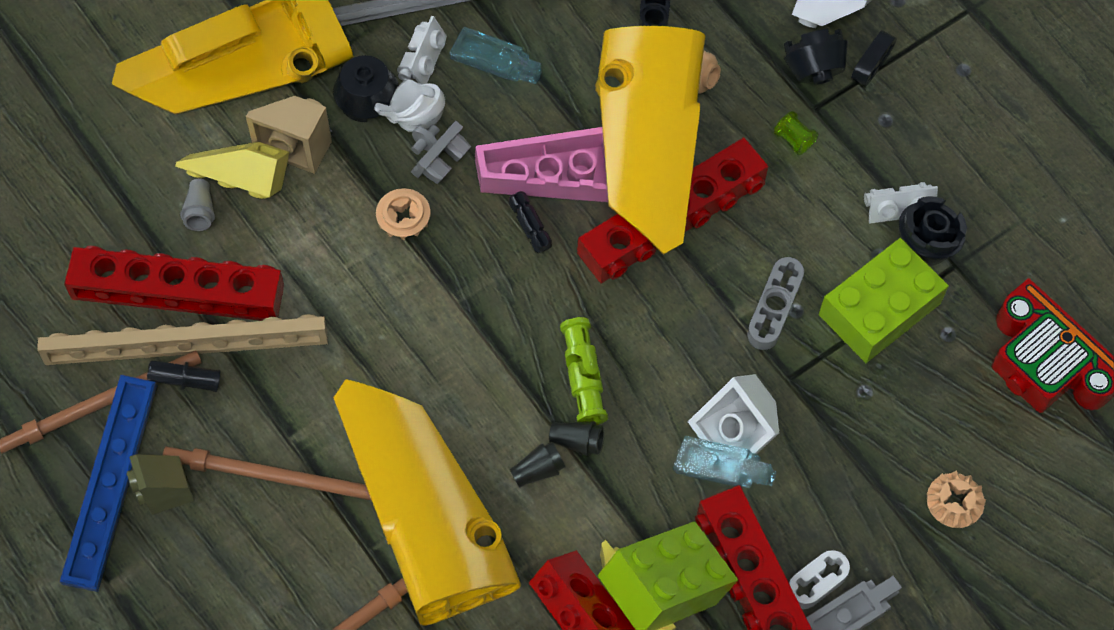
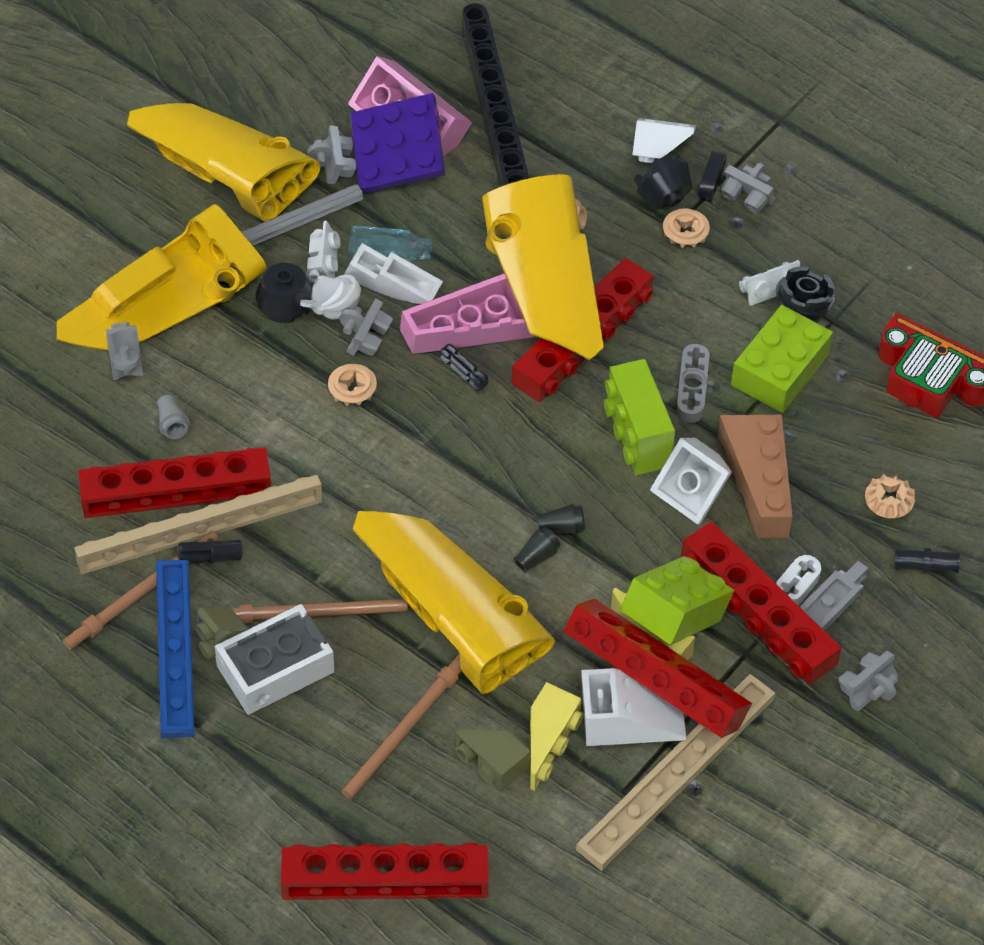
camera: 15 degrees left, 10 degrees down
light yellow slope [175,142,290,199] -> none
tan slope [246,96,332,174] -> none
lime piece [560,317,608,425] -> none
clear light blue hinge [673,436,777,488] -> none
clear neon green bush [774,111,818,155] -> none
none -> light grey hips [106,322,143,380]
none -> piece [215,604,334,715]
none -> white slope [344,243,443,304]
none -> lime brick [603,359,675,475]
none -> light nougat gear [663,209,710,248]
none -> nougat wedge [717,414,792,538]
none -> light grey hips [721,162,776,214]
none -> black pin [894,548,960,573]

